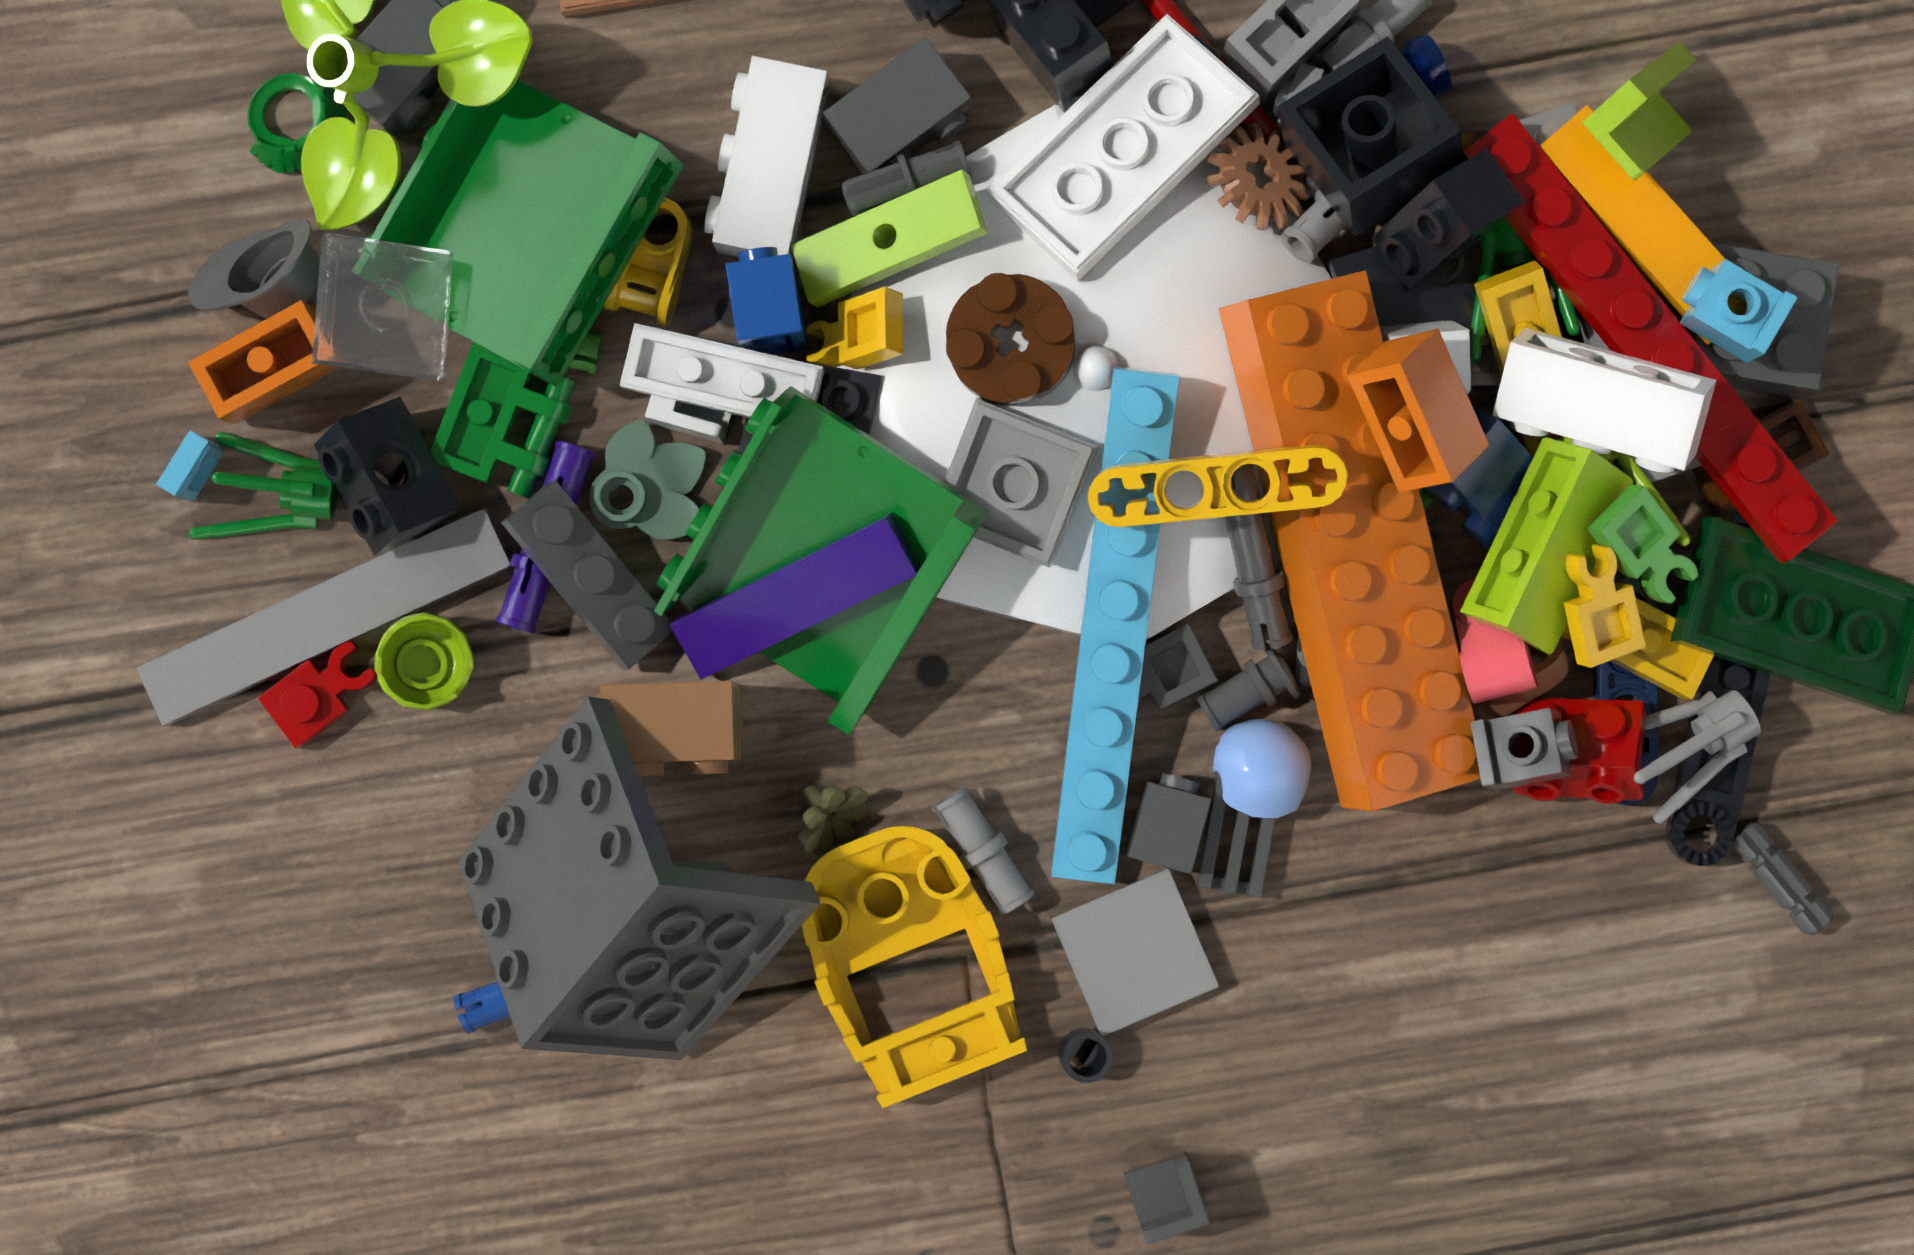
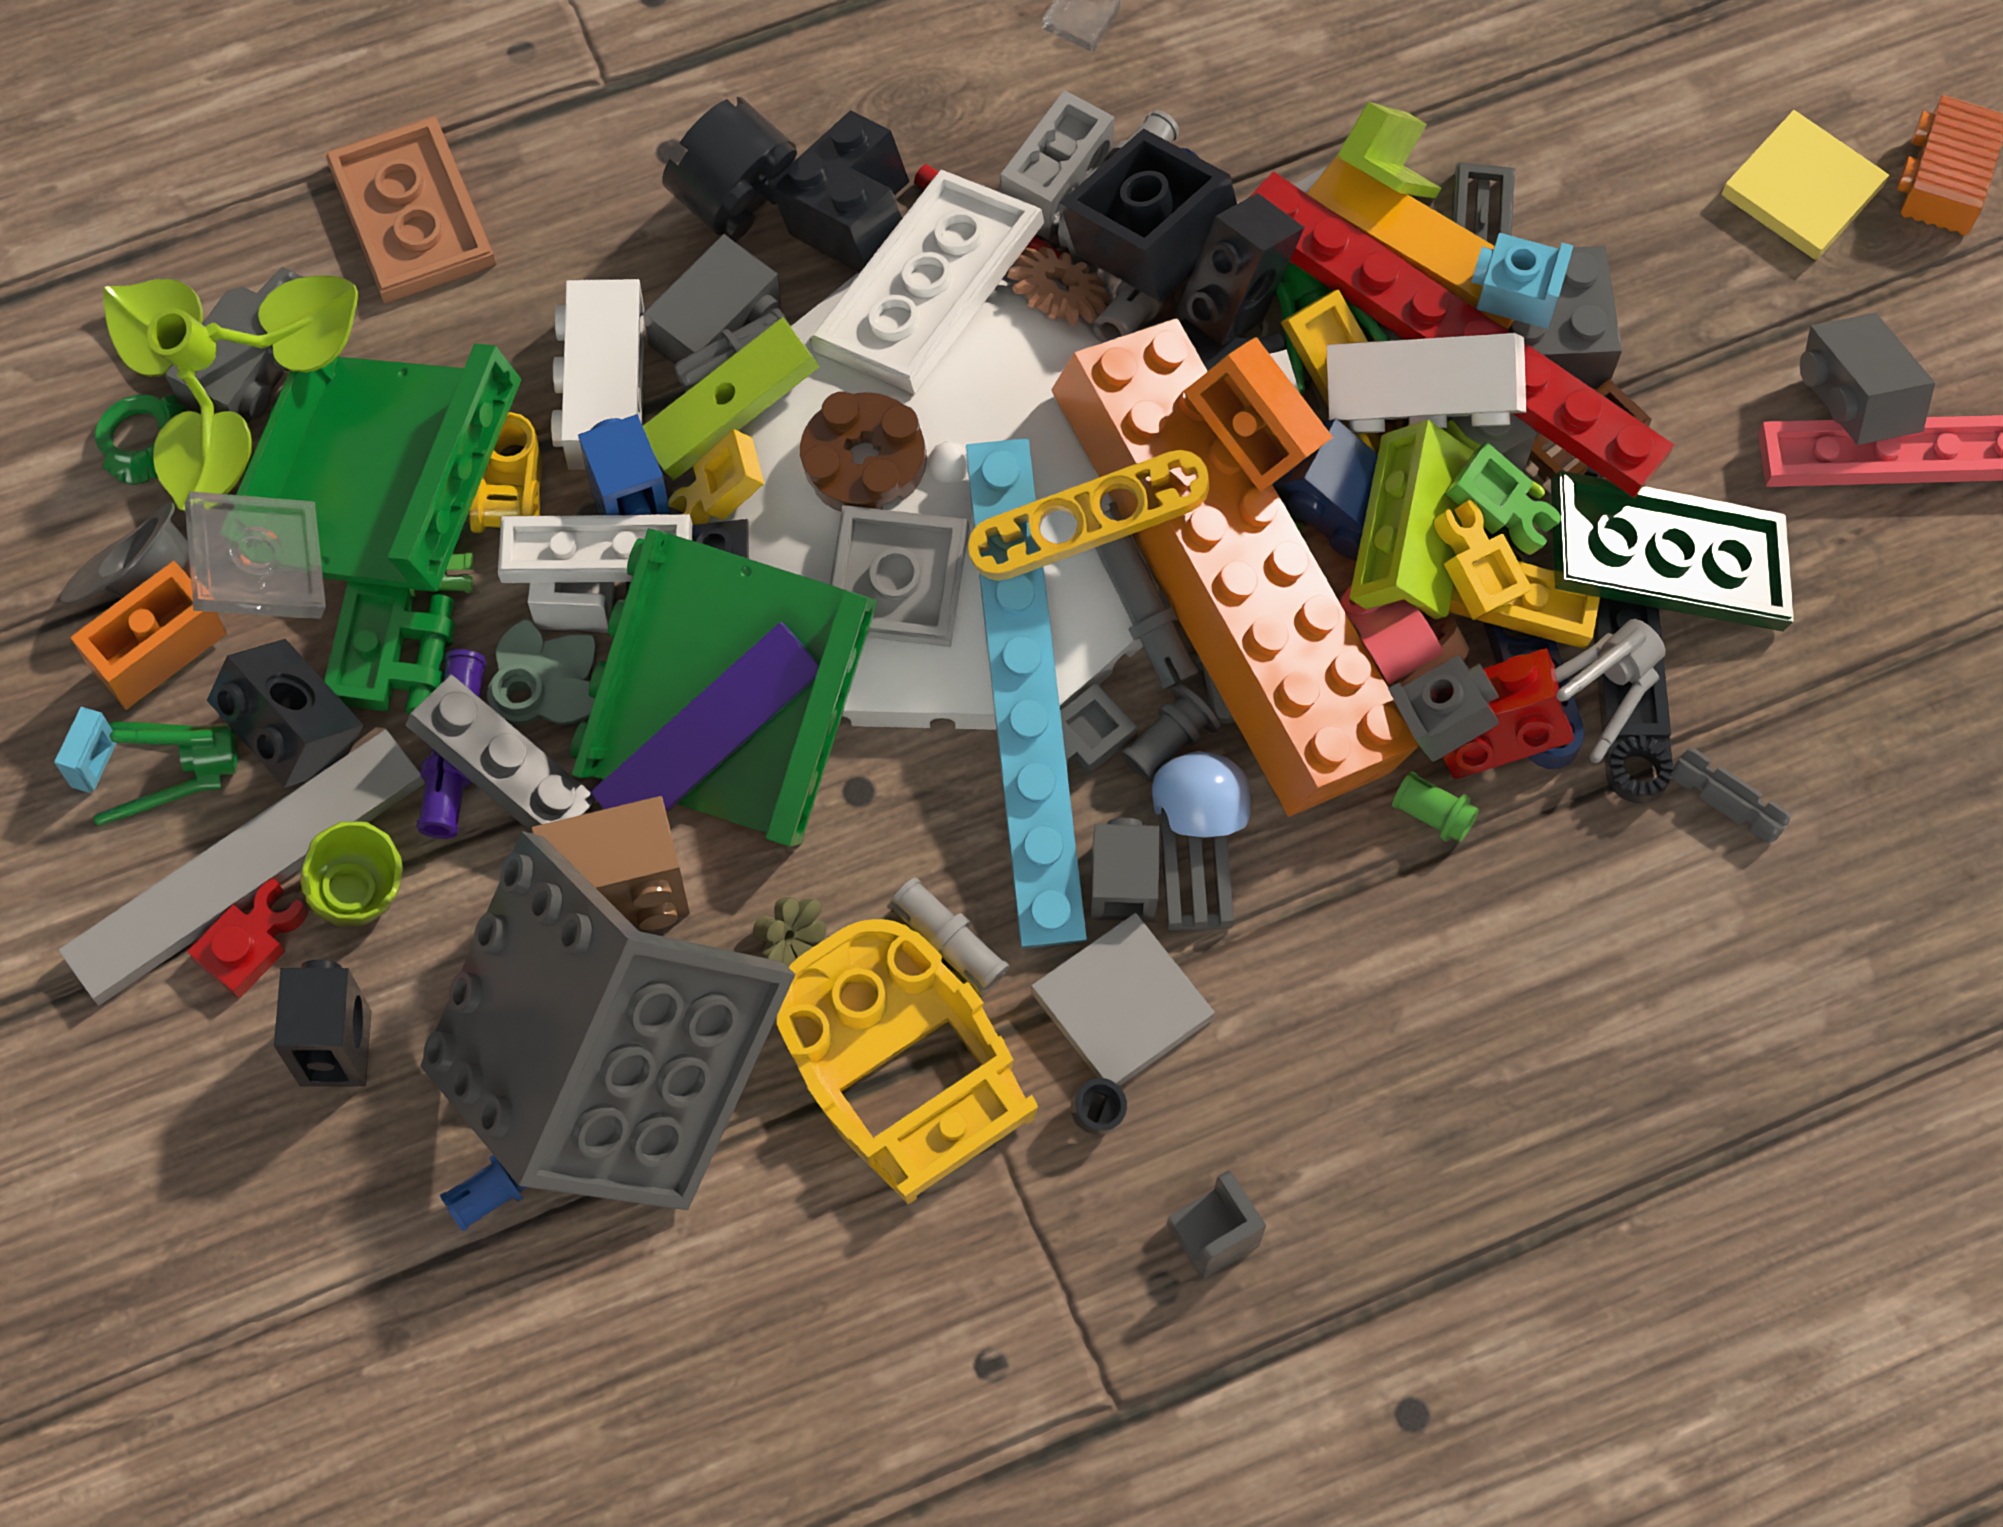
camera: 15 degrees left, 20 degrees down
none -> black brick [274,960,372,1087]
none -> bright green pin [1392,771,1479,842]
none -> dark grey tile [1451,162,1515,241]

